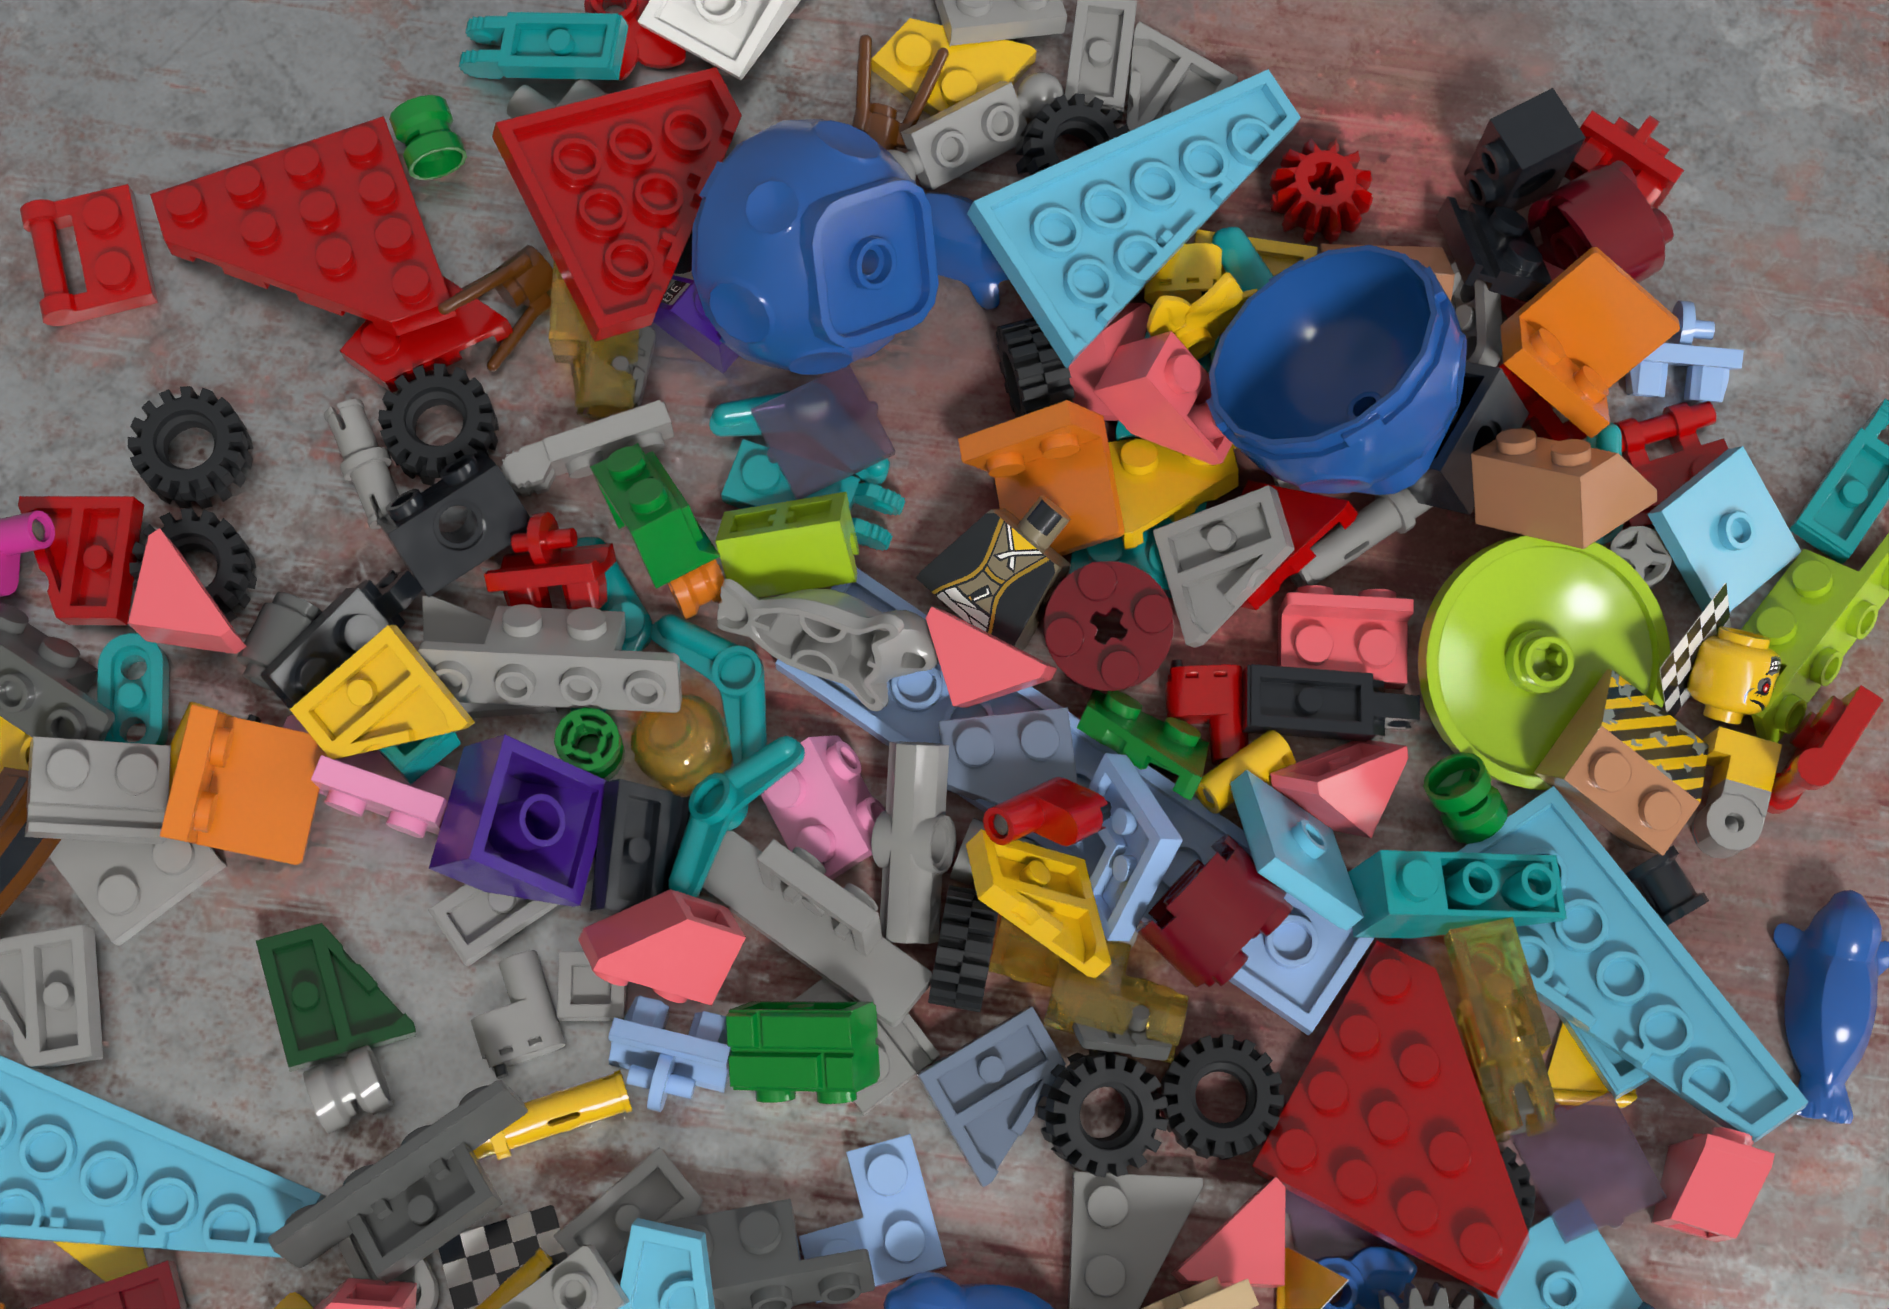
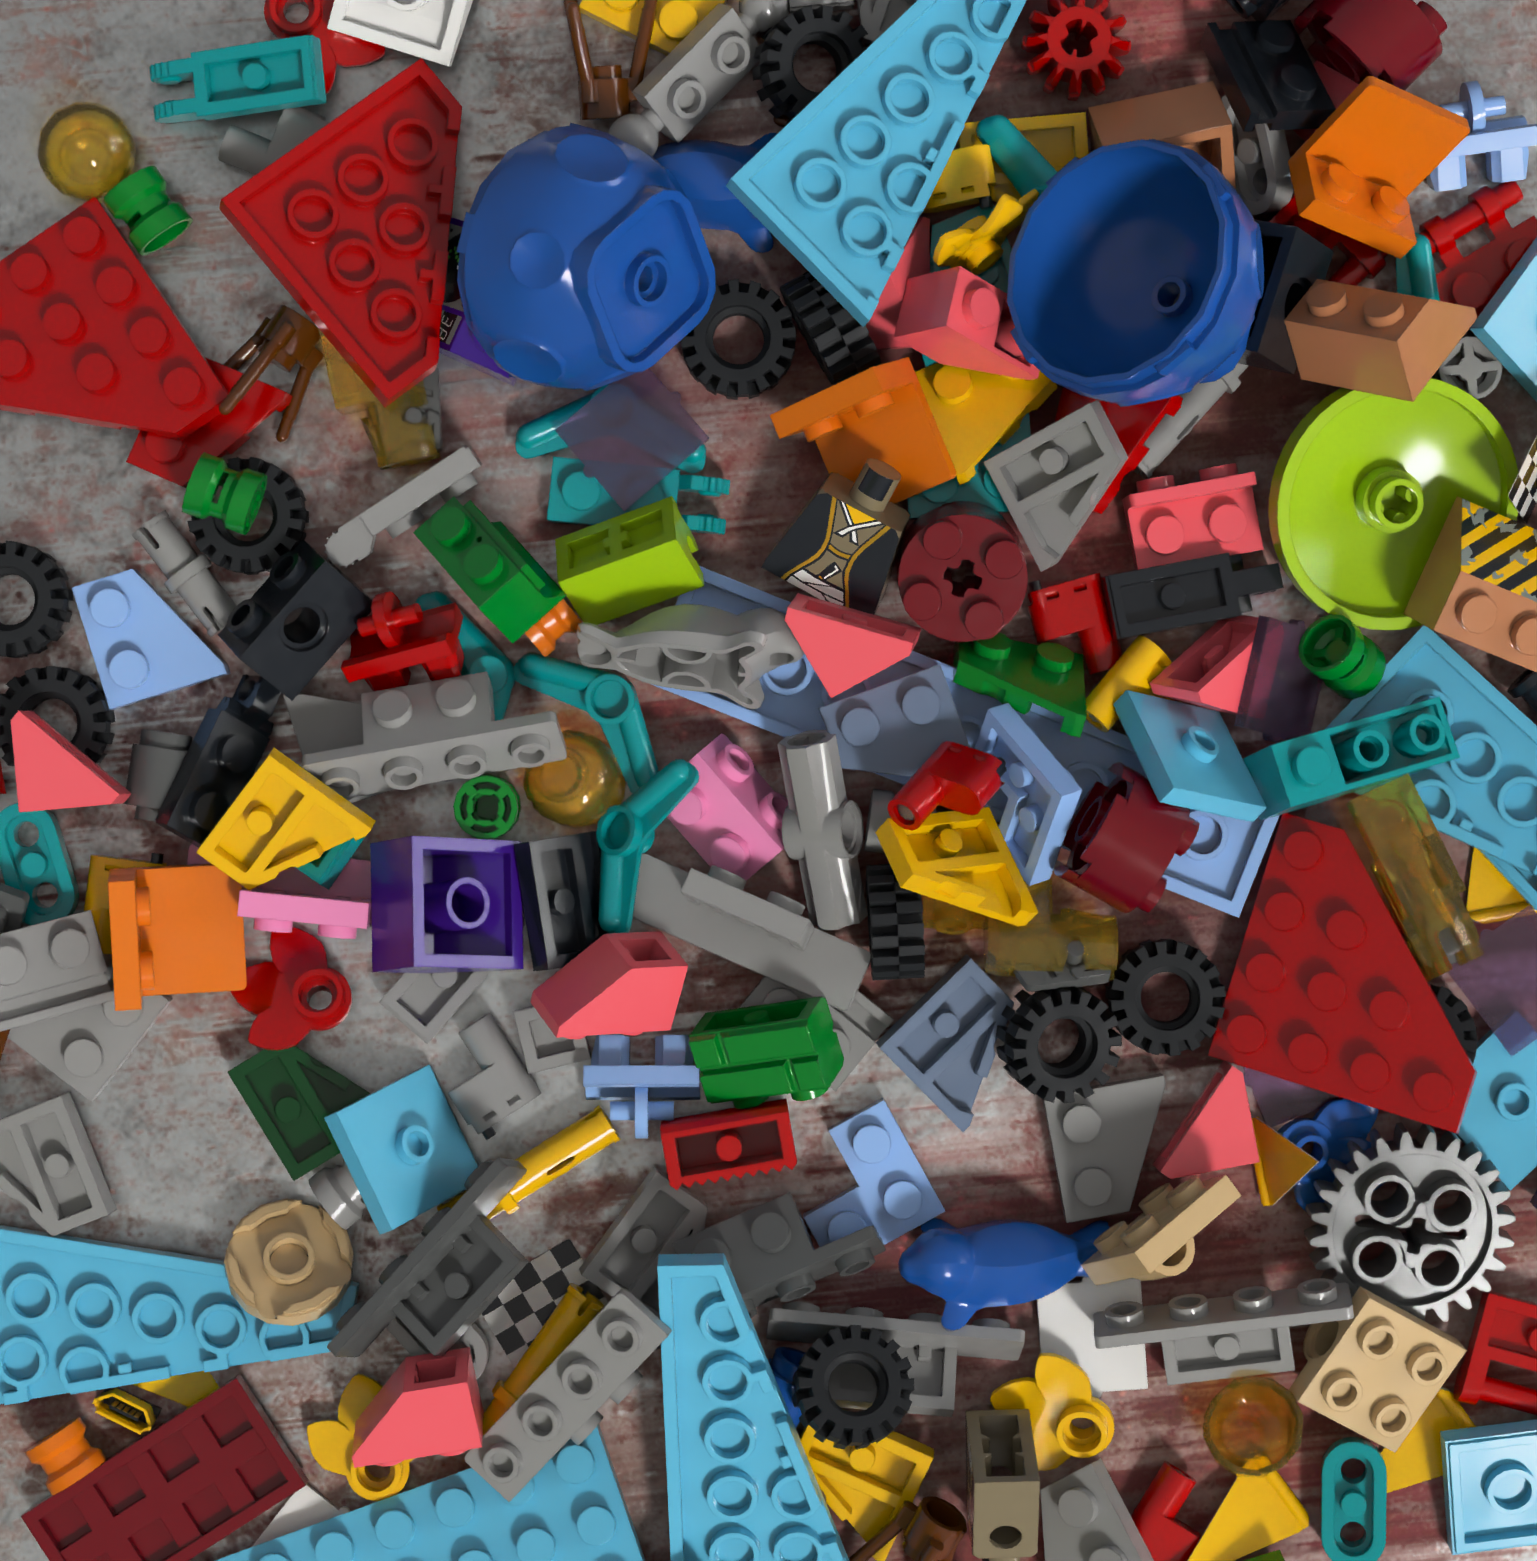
camera: 10 degrees left, 15 degrees up
none -> clear yellow hair [37,101,136,201]
none -> light blue wing [72,569,231,710]
none -> yellow piece [92,1387,162,1435]
none -> green wheel [182,452,267,535]
none -> tan tile [224,1199,354,1326]
none -> red plate [231,927,352,1051]
none -> medium azure plate [324,1064,478,1235]
none -> red brick [660,1098,797,1190]
none -> black tyre [681,279,796,400]
none -> clear purple piece [1234,615,1323,743]

